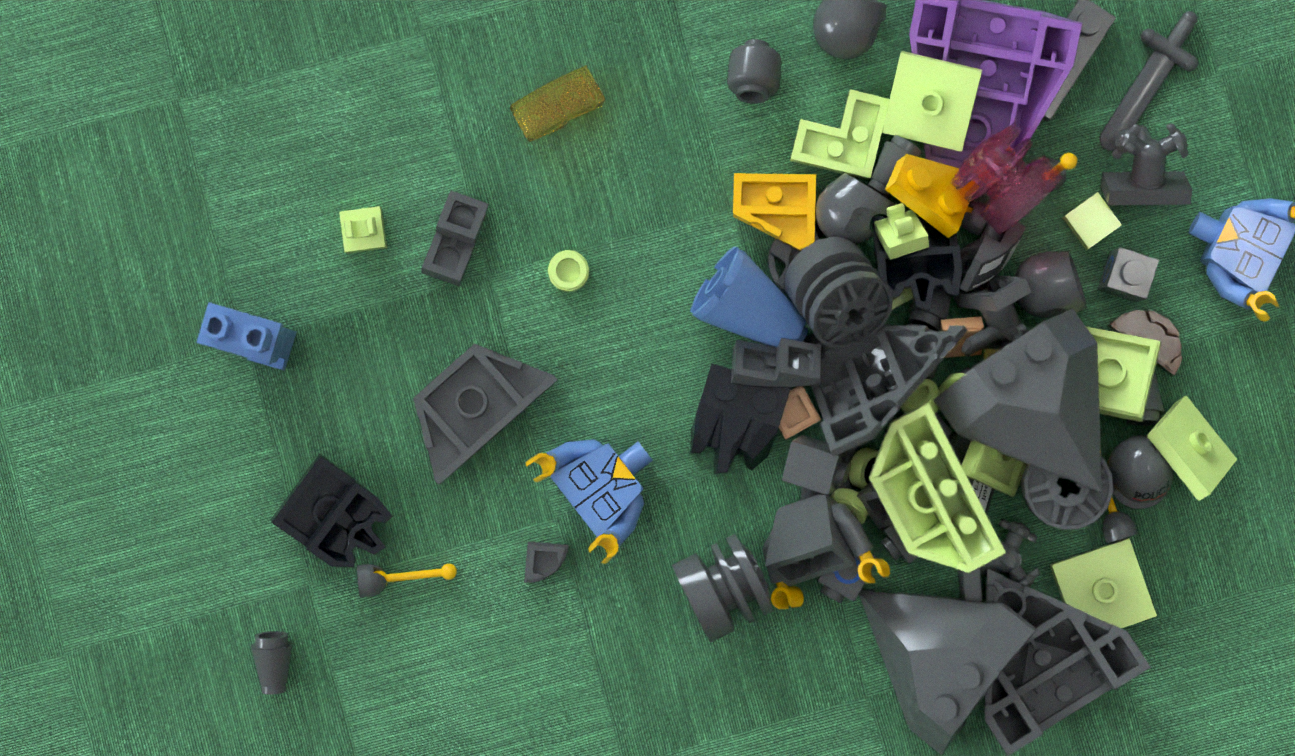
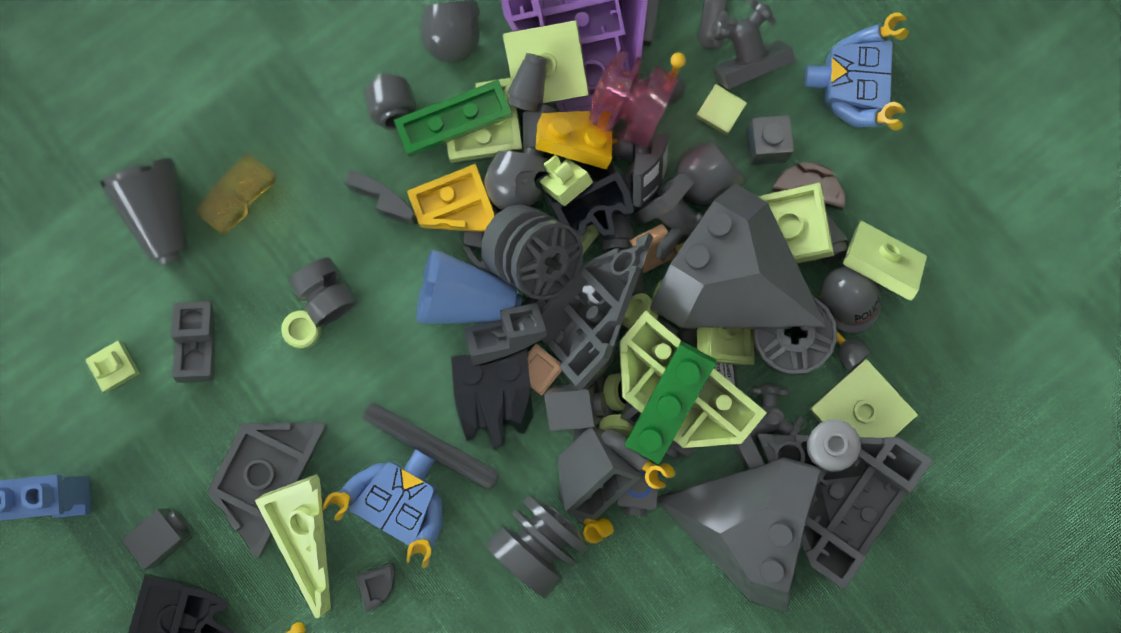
camera: 20 degrees left, 5 degrees down
none -> dark grey cone [100,158,187,266]
none -> dark grey brick [121,508,192,569]
none -> yellowish green wing [255,474,331,618]
none -> dark grey wheel [288,257,358,327]
none -> dark grey slope [345,169,417,226]
none -> dark grey axle [363,402,499,489]
none -> green plate [394,80,513,157]
none -> dark grey cone [507,53,548,112]
none -> green plate [624,341,717,464]
none -> light grey head [807,419,861,472]

